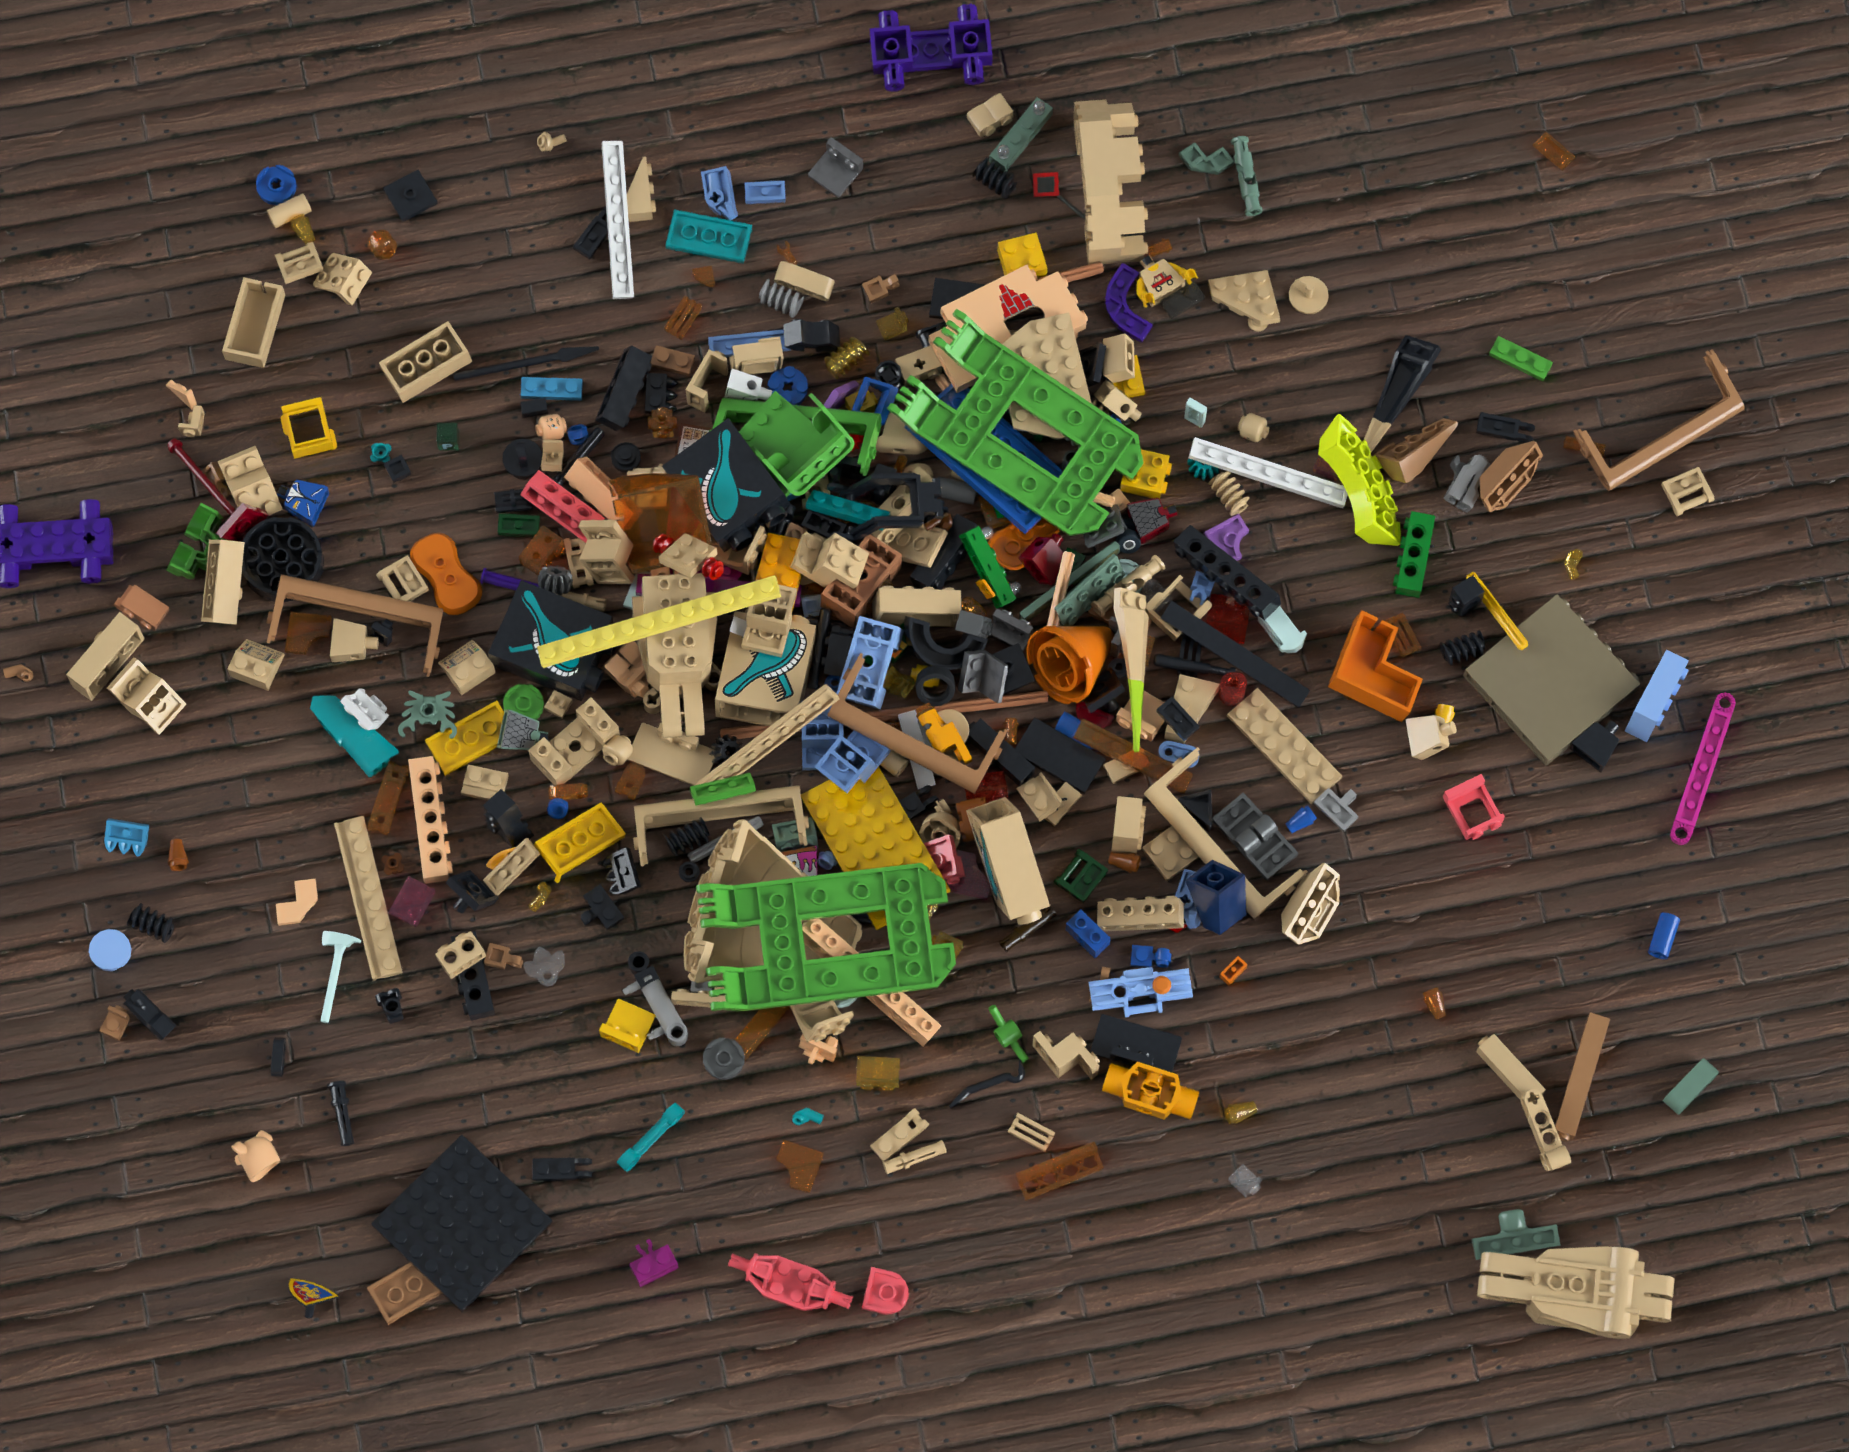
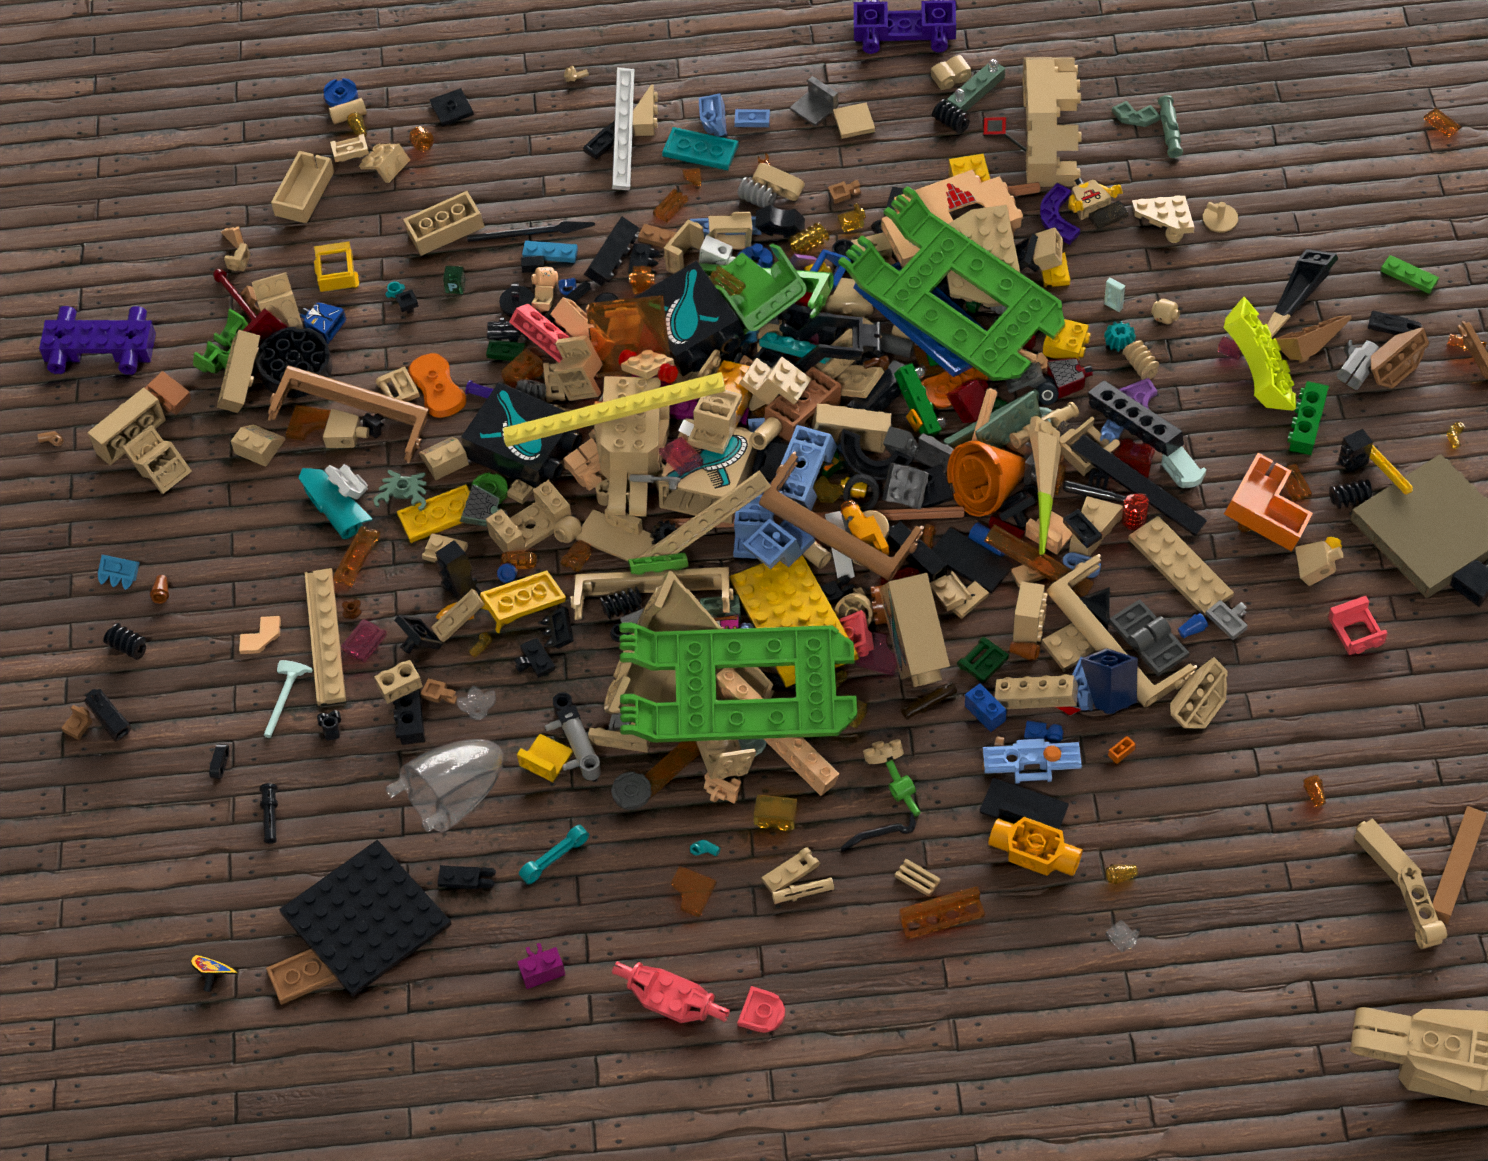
camera: 10 degrees right, 15 degrees down
light blue tile [89,929,132,971] -> none
light nougat piece [231,1130,280,1182] -> none
light nougat brick [408,756,453,884] -> none
tan bracket [1033,1031,1100,1080] -> none
tan torso [1094,379,1141,422] -> none
clear orange pin [1148,238,1172,258] -> none
white plate [1188,437,1348,509] -> none
sand green plate [1472,1209,1560,1260] -> none
none -> clear windscreen [385,739,504,832]
none -> light grey piece [629,474,680,490]
none -> clear pink plate [659,436,703,476]
none -> clear orange tile [708,265,746,296]
none -> tan pin [749,417,782,450]
none -> tan tile [833,102,875,139]
none -> tan plate [863,739,904,764]

